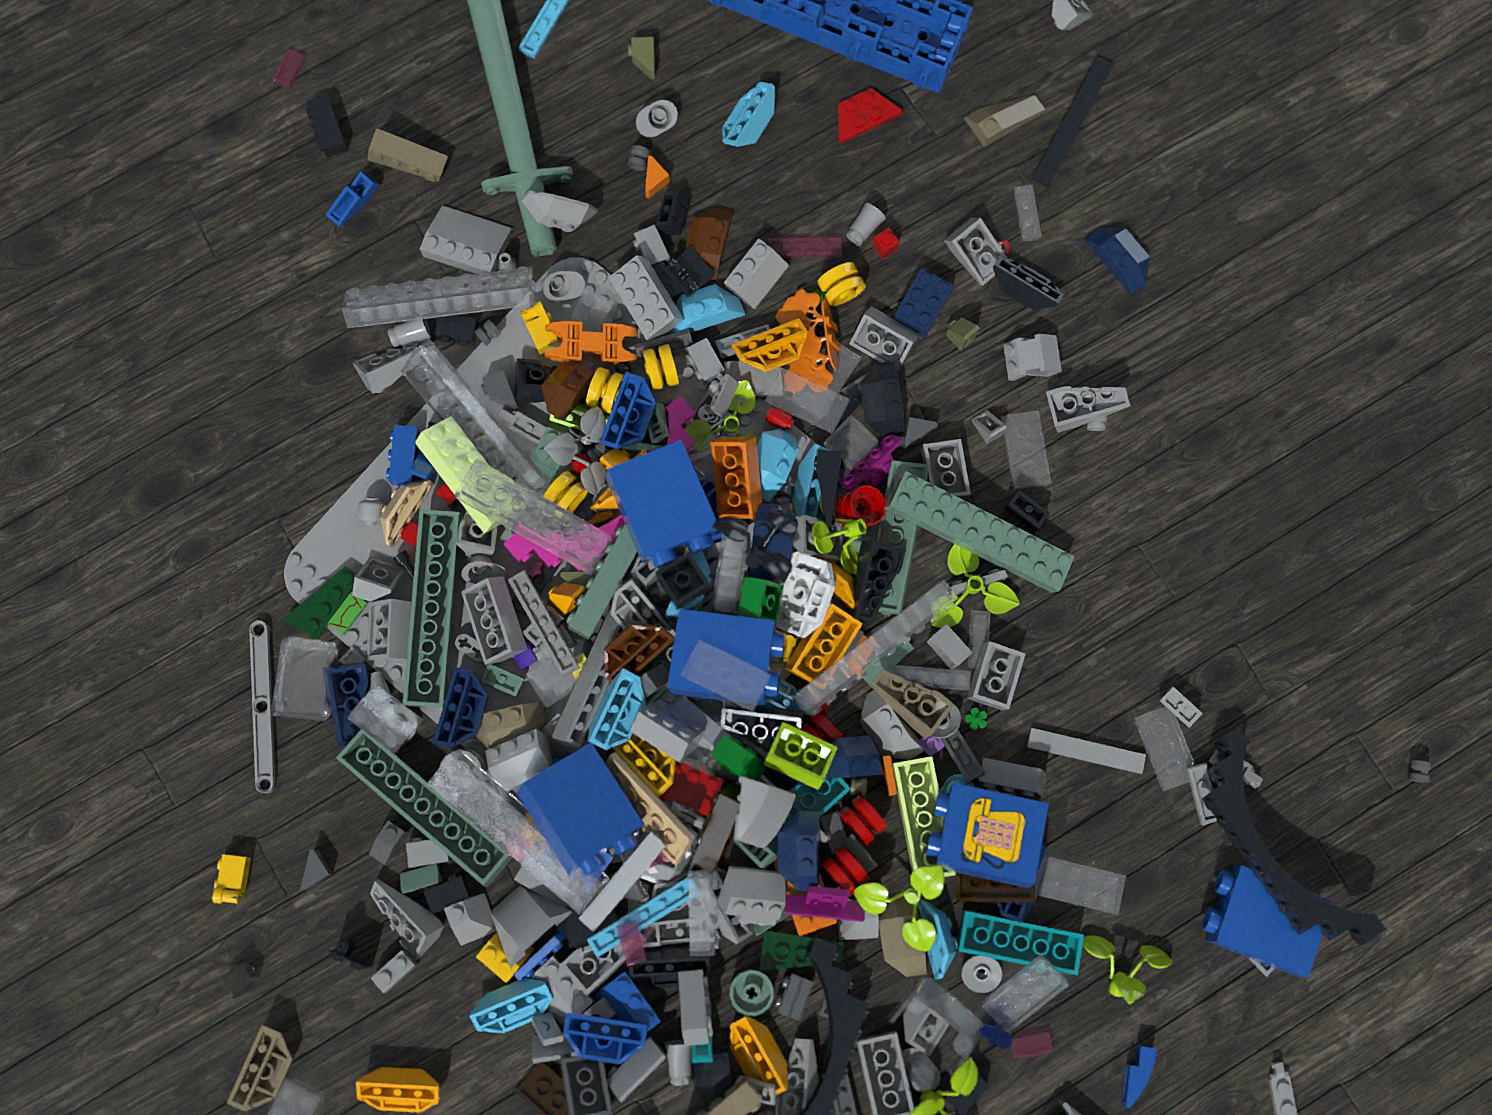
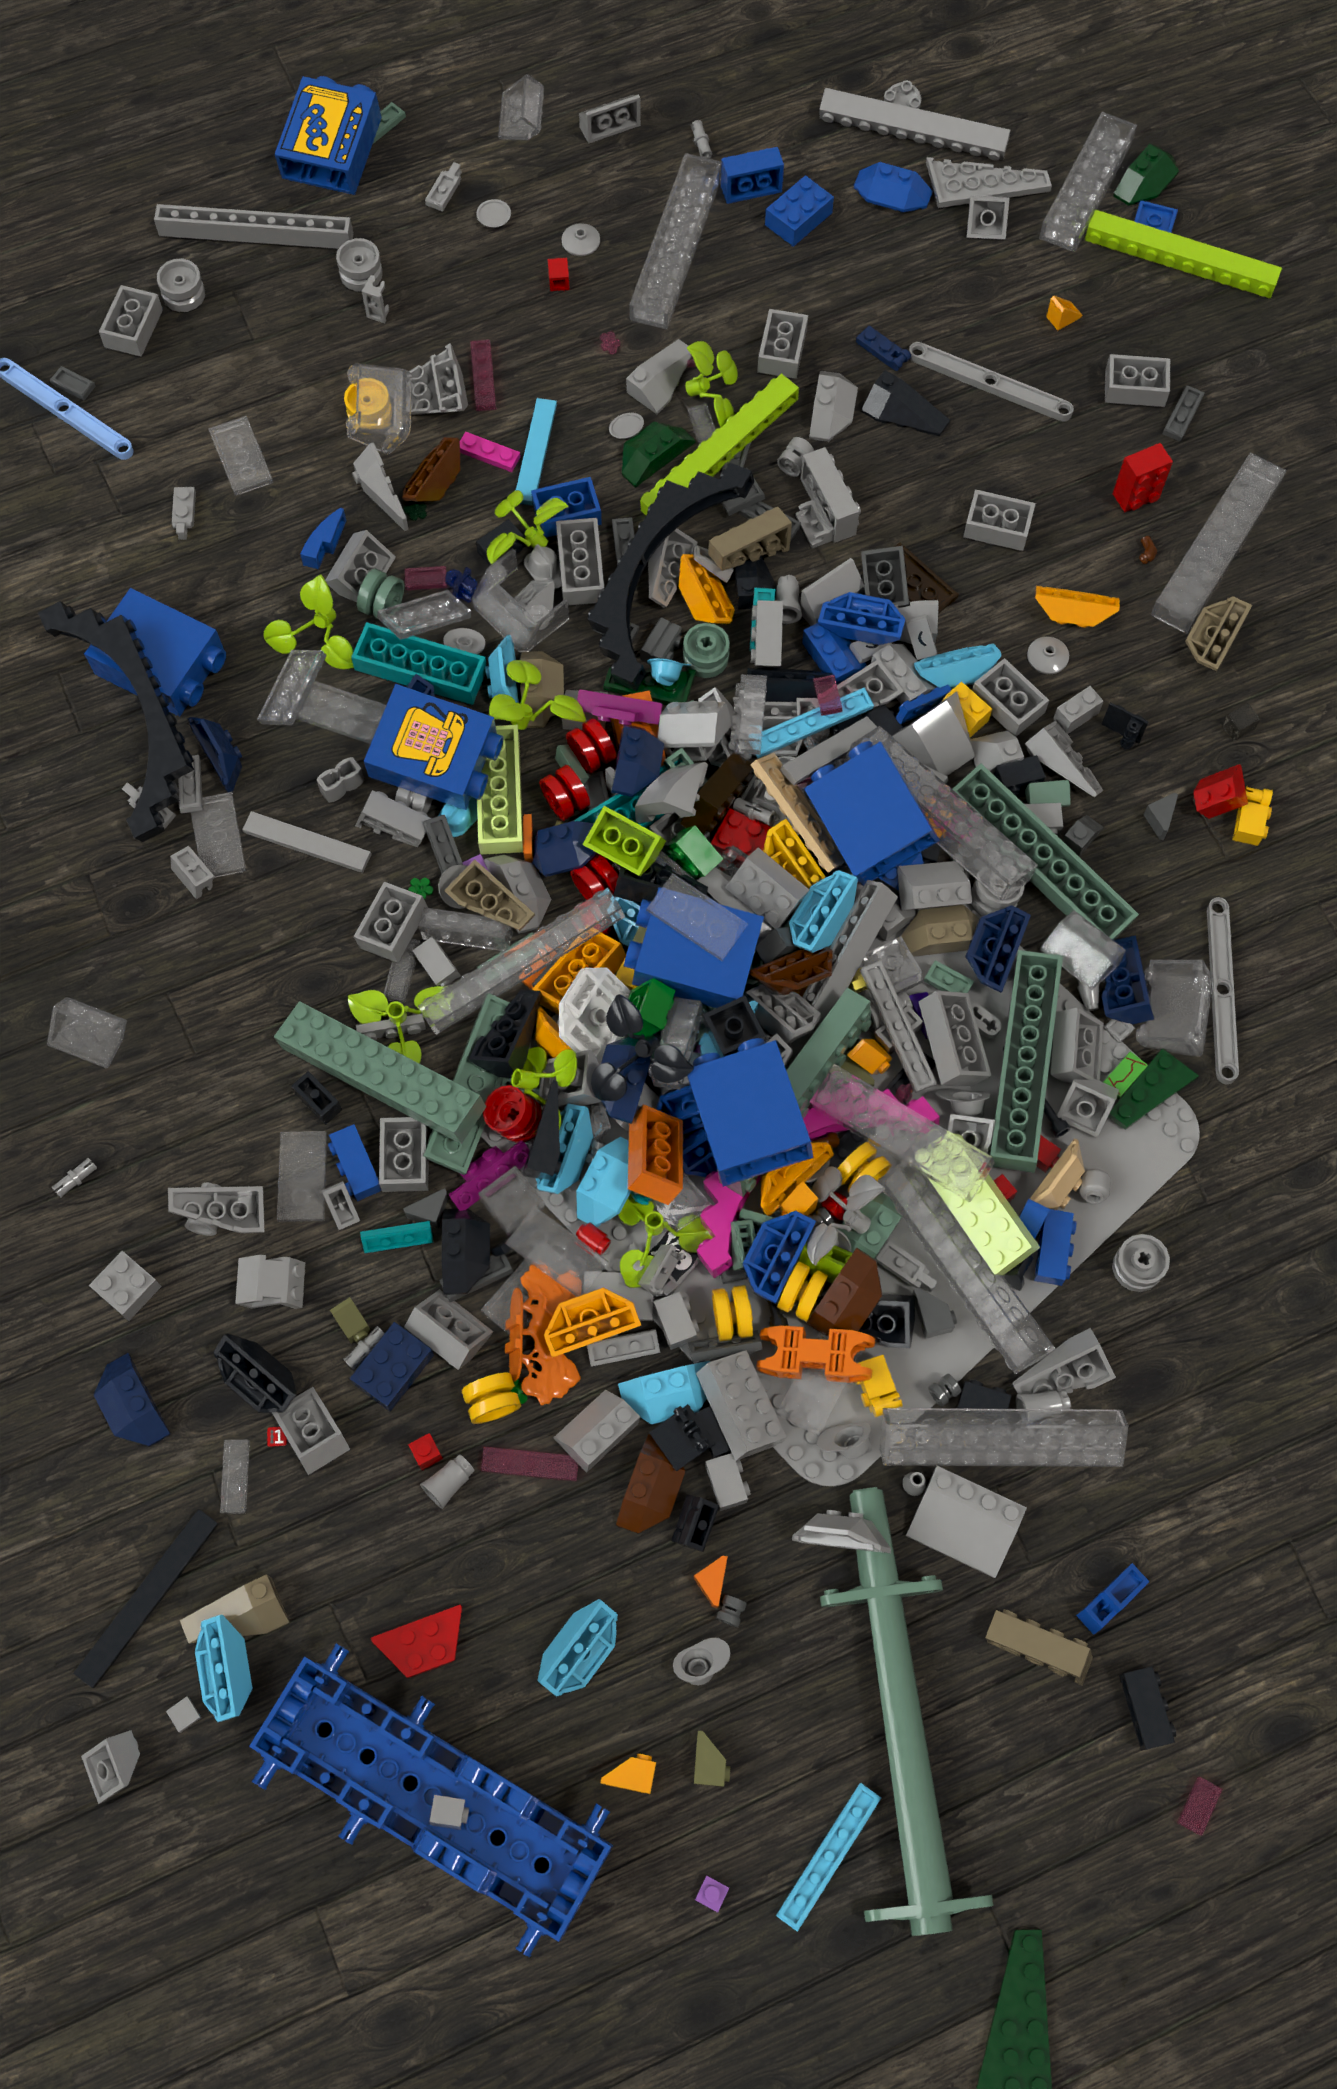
camera: 170 degrees left, 10 degrees down
none -> clear slope [47,997,127,1068]
none -> light grey pin [51,1158,97,1198]
none -> light grey brick [89,1251,162,1321]
none -> light grey tile [166,1696,202,1733]
none -> dark blue wedge [187,717,242,794]
none -> medium azure wedge [195,1615,252,1722]
none -> clear plate [257,650,327,725]
none -> light grey brick [317,757,364,803]
none -> light grey slope [325,530,396,602]
none -> blue brick [328,1124,382,1201]
none -> light grey pin [343,1326,385,1370]
none -> sand green wheel [357,568,405,623]
none -> teal tile [360,1221,434,1253]
none -> light orange slope [600,1754,656,1794]
none -> medium azure piece [647,658,691,686]
none -> light grey brick [972,658,1049,737]
none -> light grey dish [1027,637,1069,674]
none -> light grey wheel [1112,1234,1170,1292]
none -> red slope [1194,764,1248,819]

